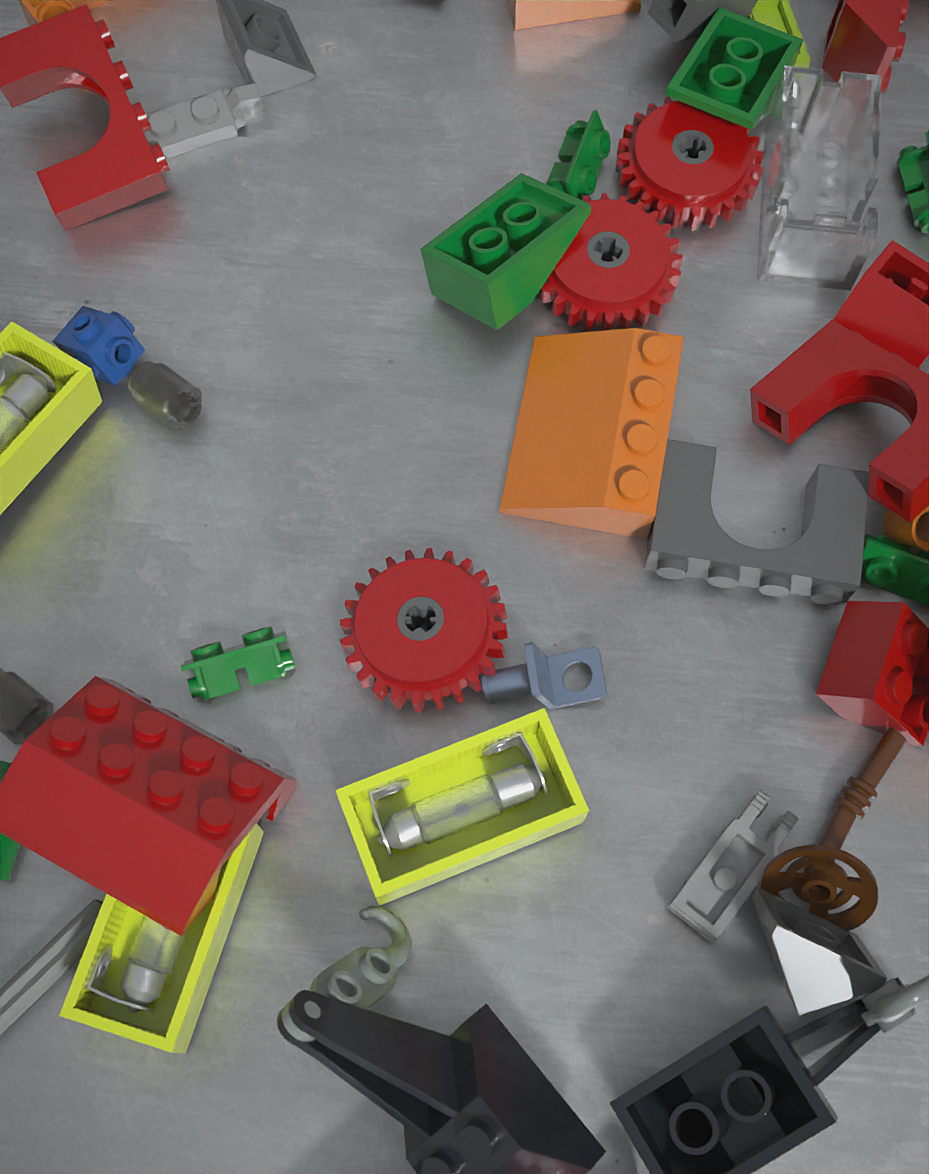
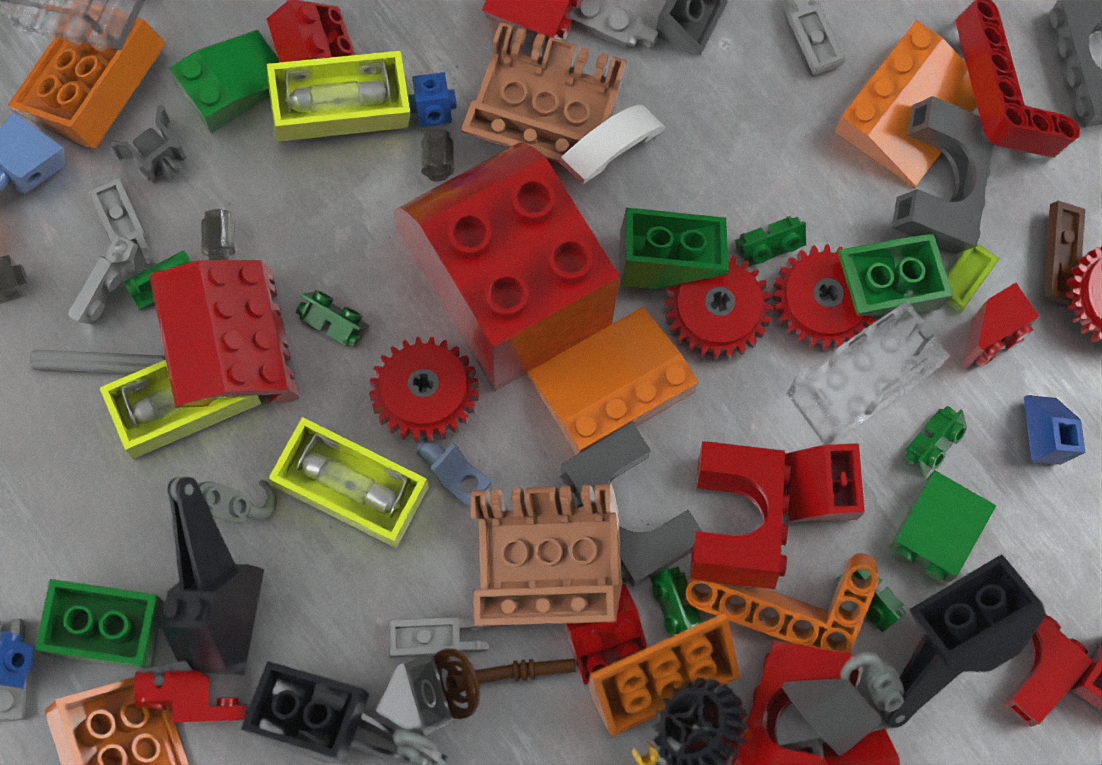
camera: 45 degrees right, 5 degrees up
none -> red slope [394,143,620,392]
none -> nougat slope [461,22,627,163]
none -> nougat slope [470,484,622,626]
none -> white slope [559,105,665,185]

